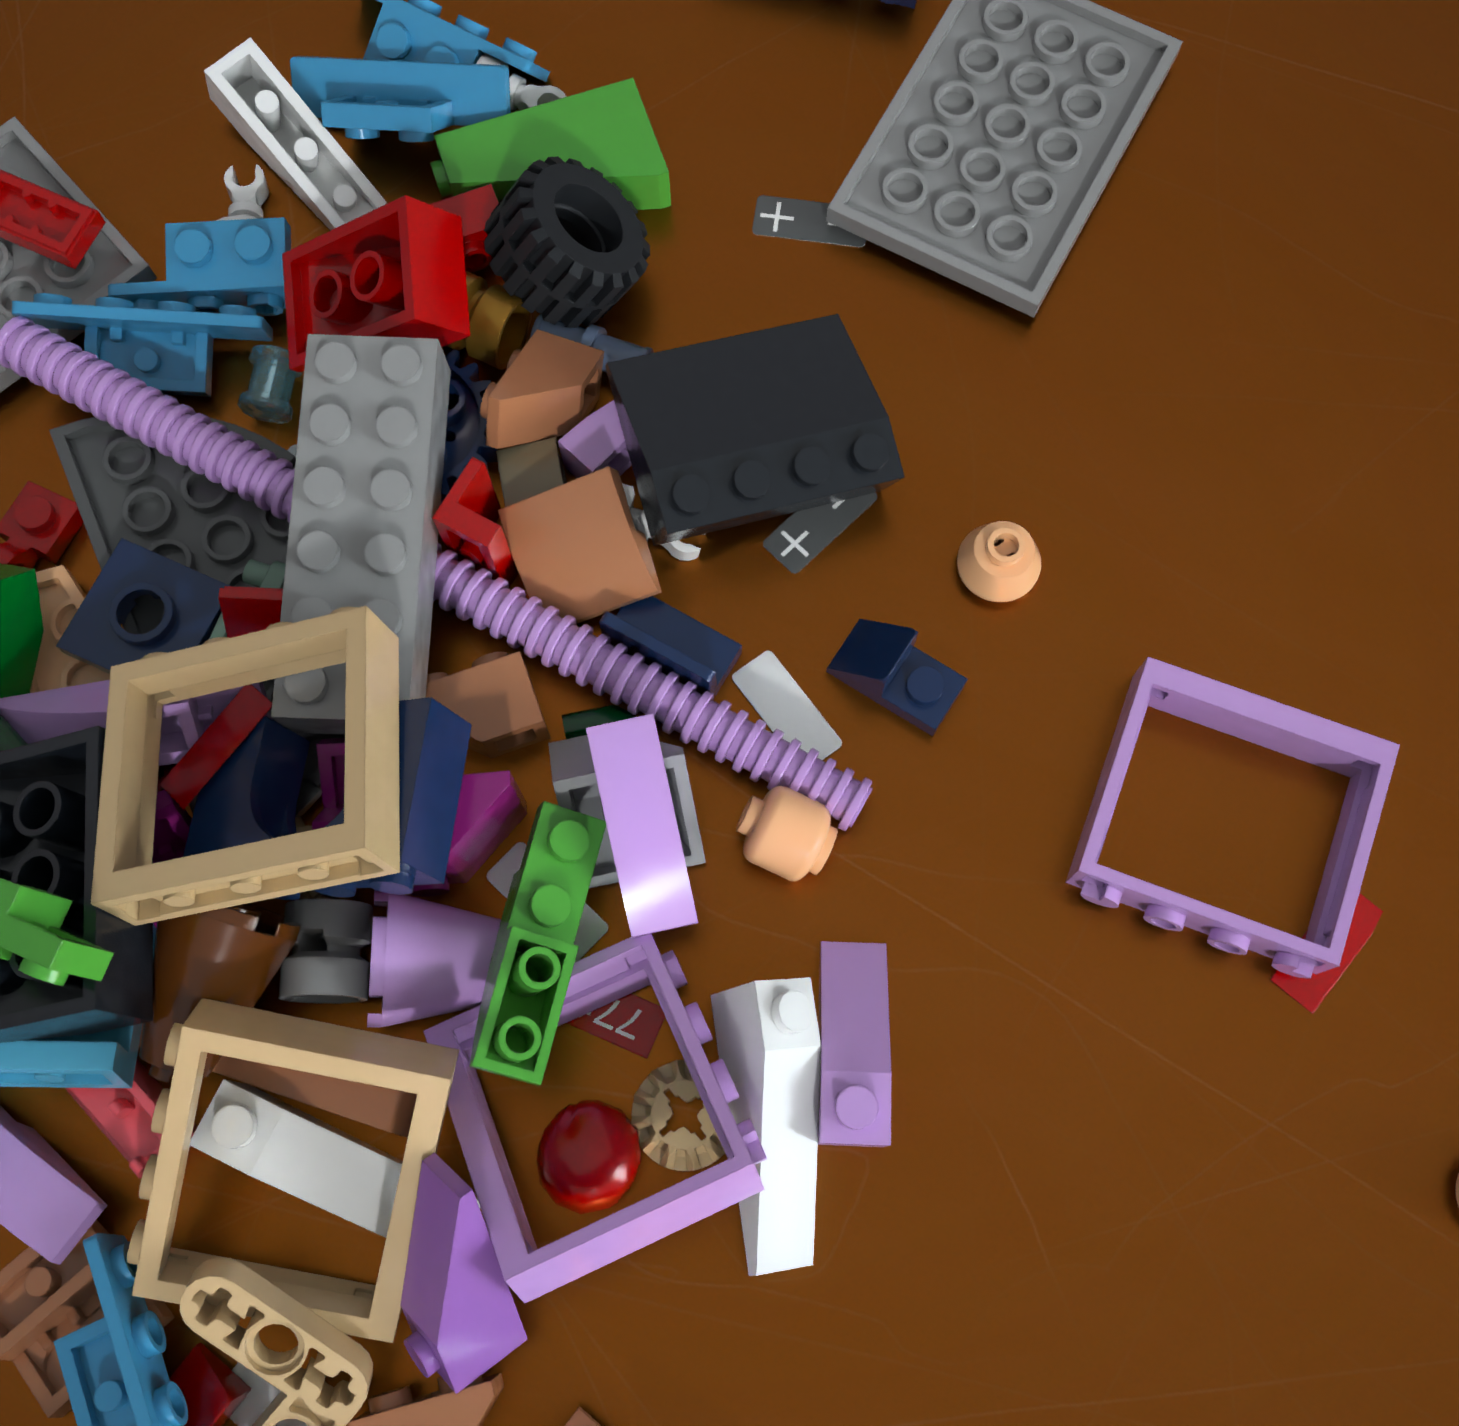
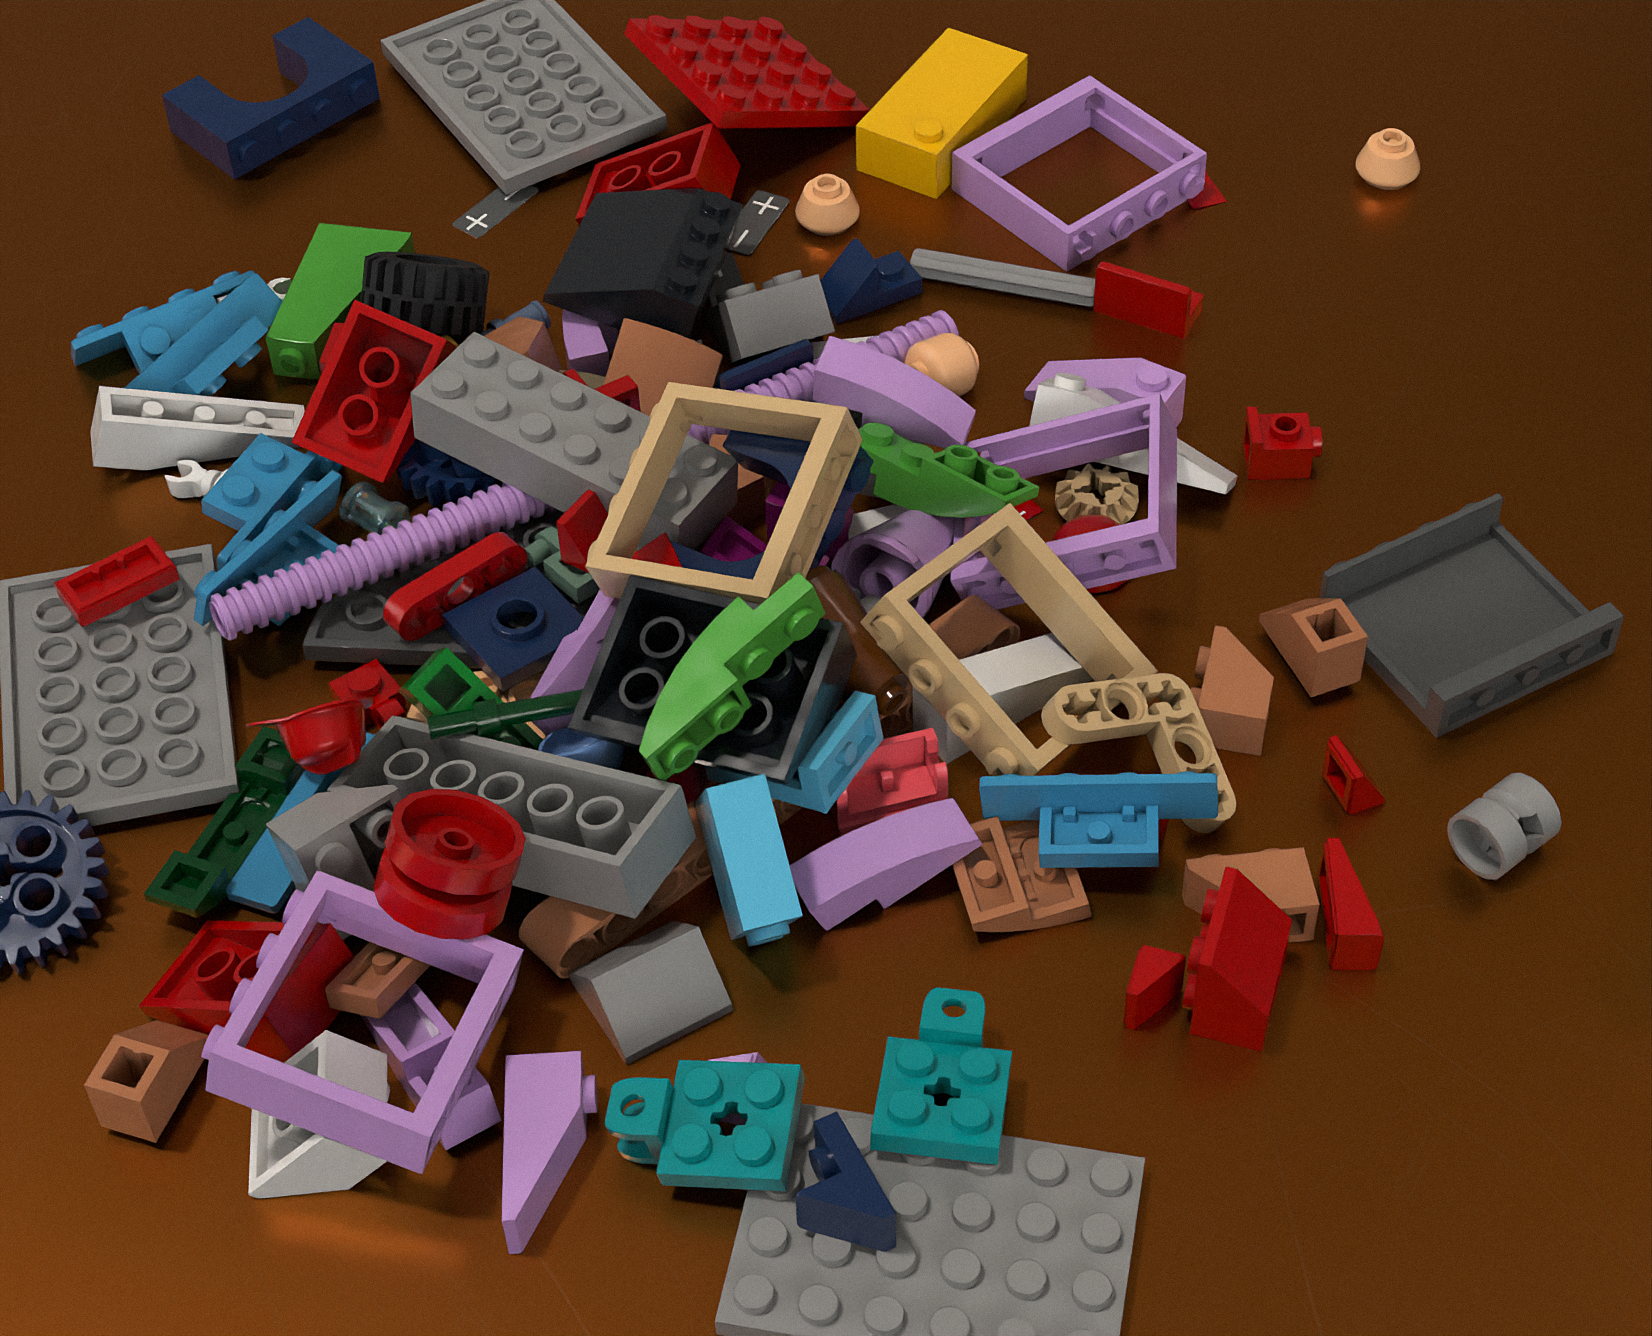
camera: 60 degrees left, 25 degrees down
medium lavender slope [400,1152,528,1394] -> none
none -> red beam [383,532,527,641]
none -> red slope [575,122,741,226]
none -> red plate [624,15,870,128]
none -> light grey slope [704,269,835,363]
none -> dark grey sticker [729,191,789,255]
none -> yellow brick [856,27,1028,199]
none -> light grey axle [910,248,1095,307]
none -> red panel [1093,261,1204,339]
none -> red brick [1242,406,1322,480]

